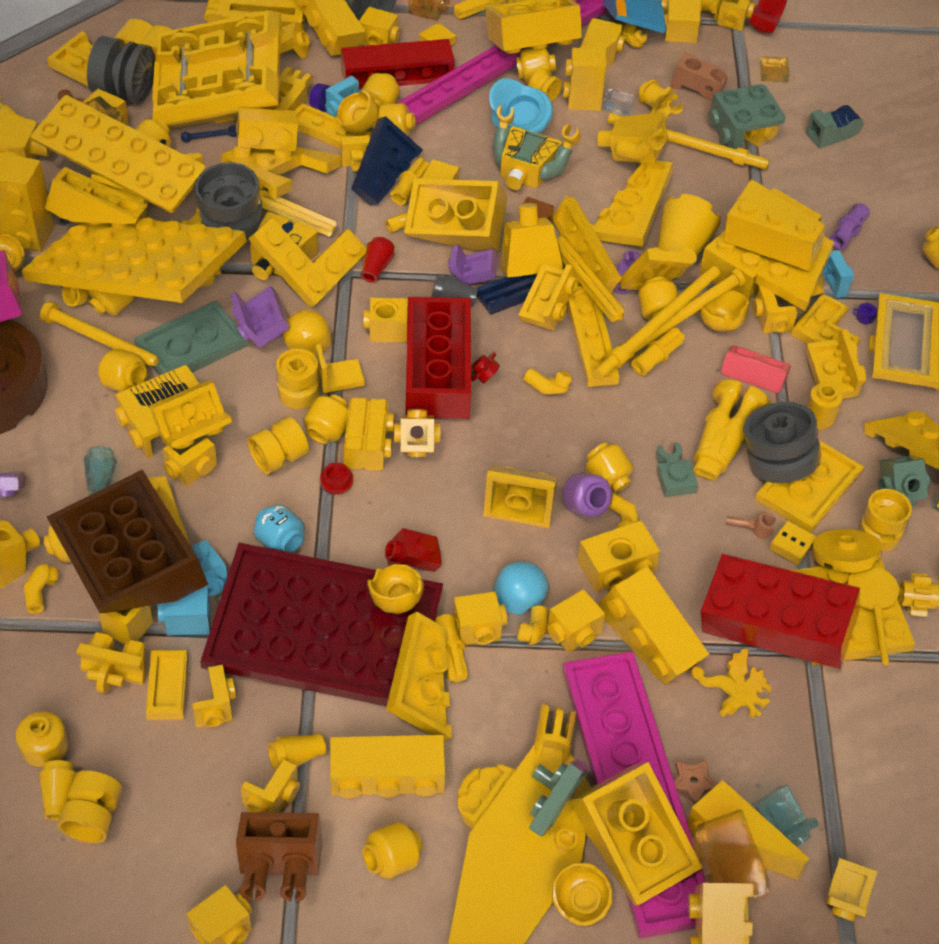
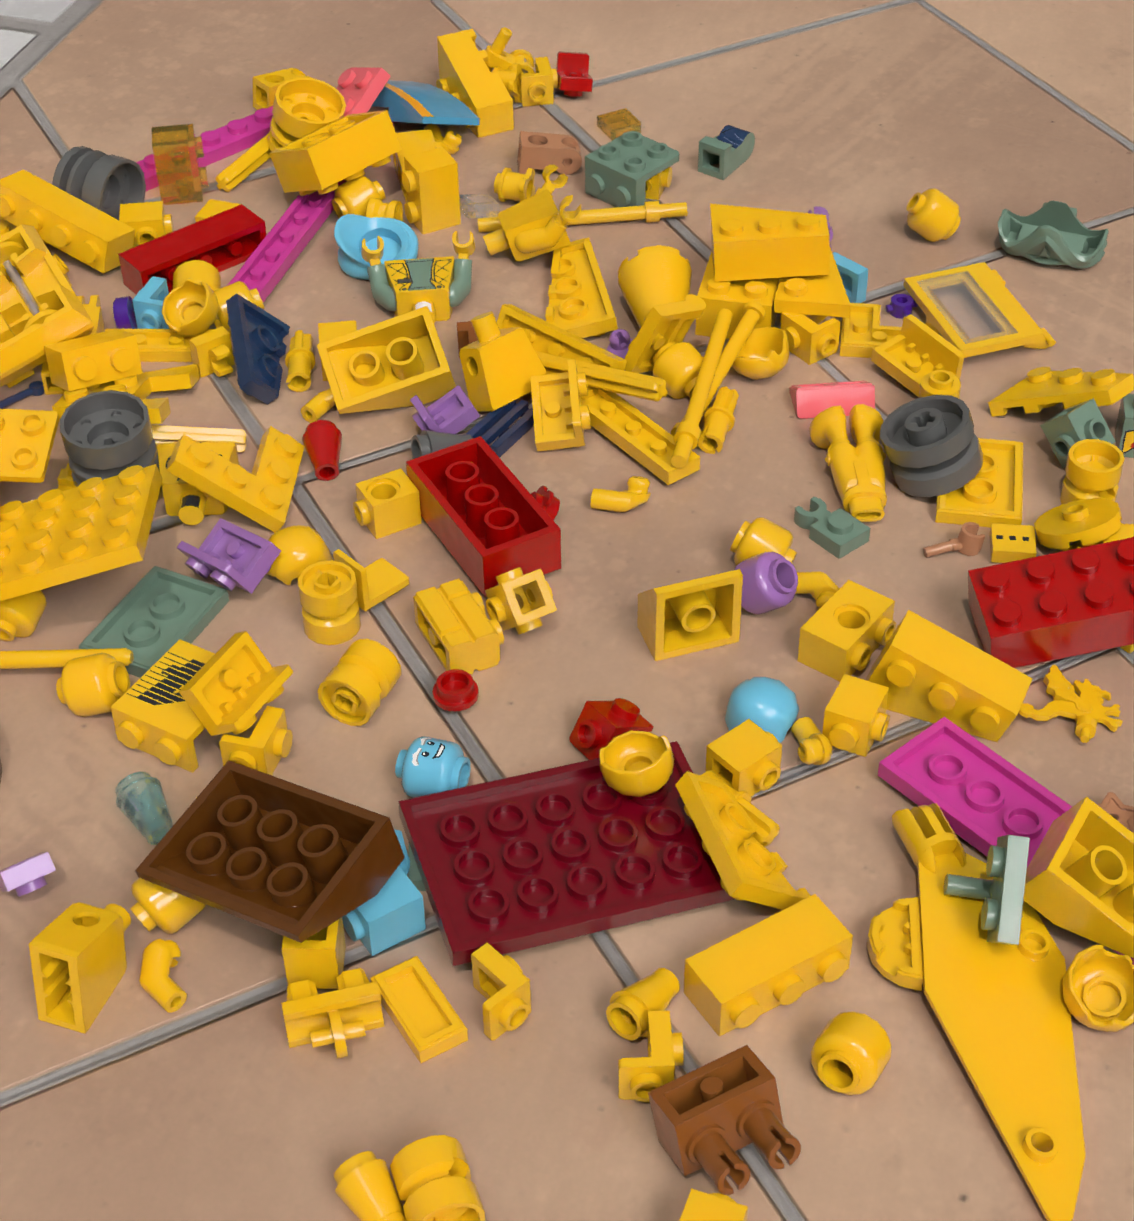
camera: 25 degrees left, 10 degrees down
yellow head [15,711,68,768] -> none
yellow head [303,395,348,444] -> none

